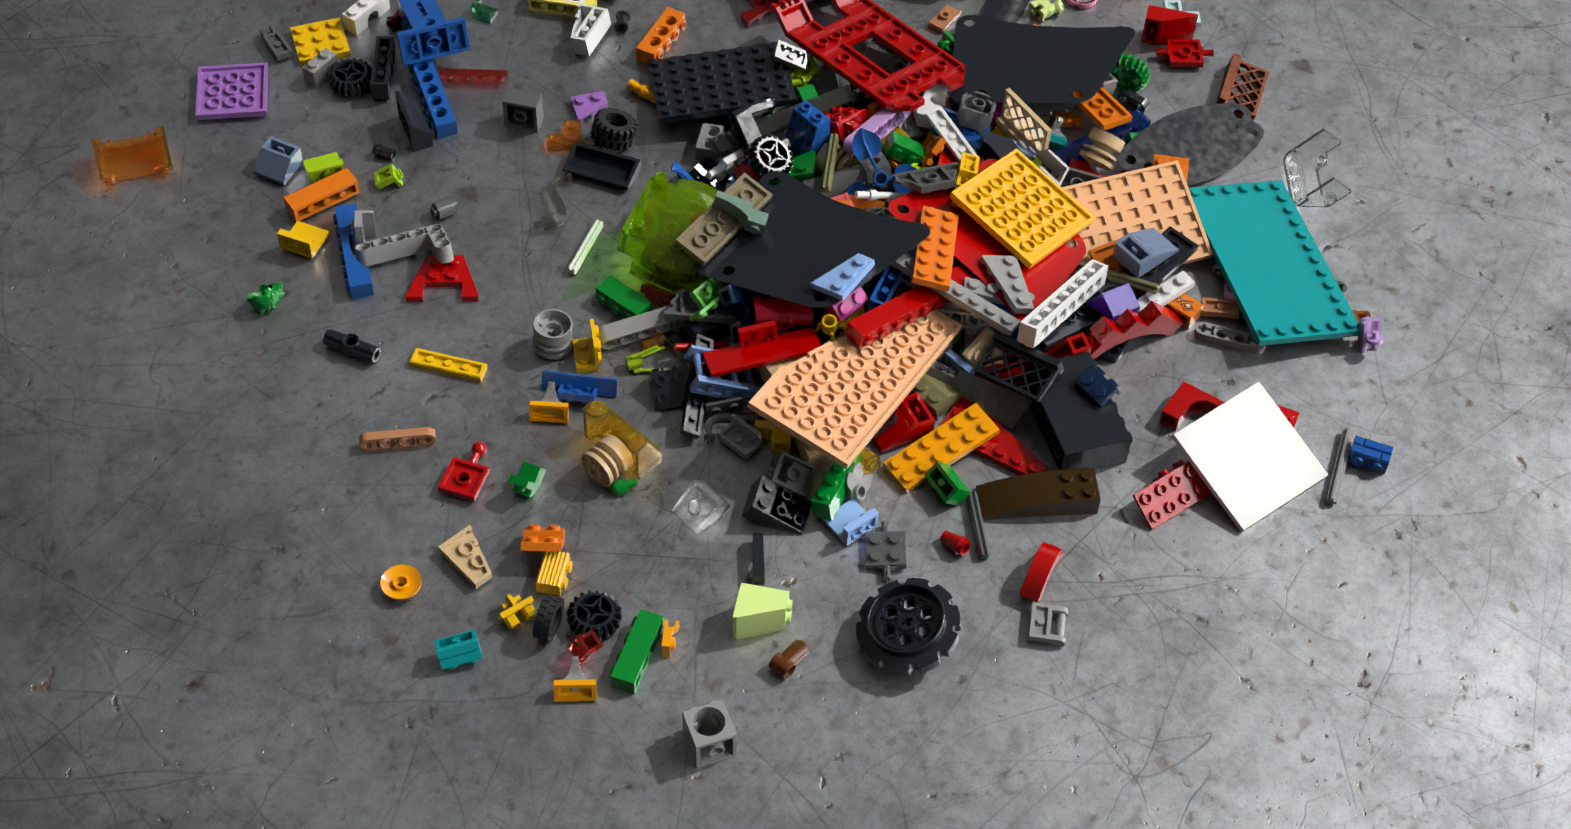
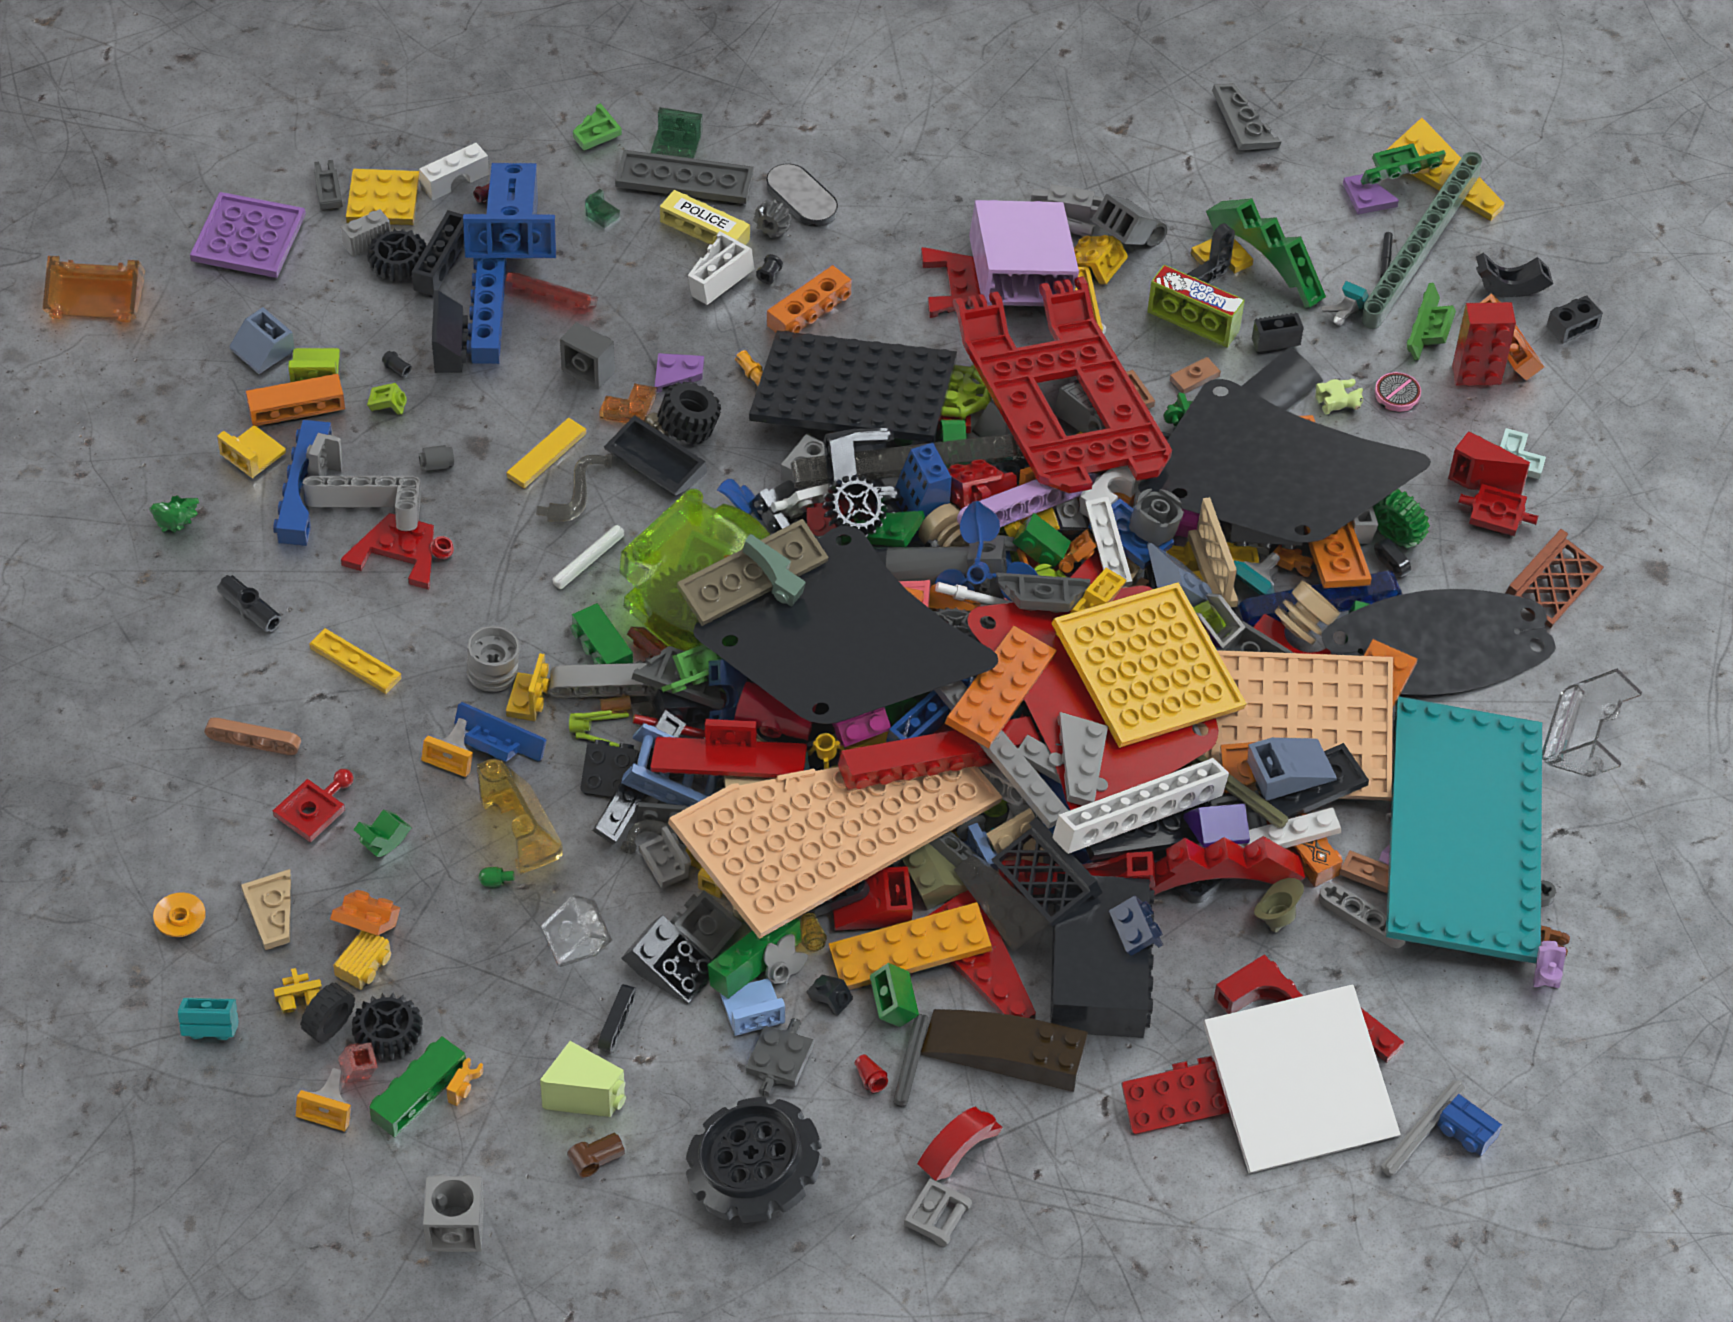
camera: 20 degrees right, 0 degrees up
tan wheel [581,434,633,487] -> none
bracket [772,40,809,72] -> none
light blue wing [811,253,875,301] -> none
olive axle [821,133,839,193] -> none
none -> red plate [430,536,454,559]
none -> yellow tile [506,417,587,489]
none -> black bracket [806,974,853,1015]
none -> olive piece [1254,878,1304,932]

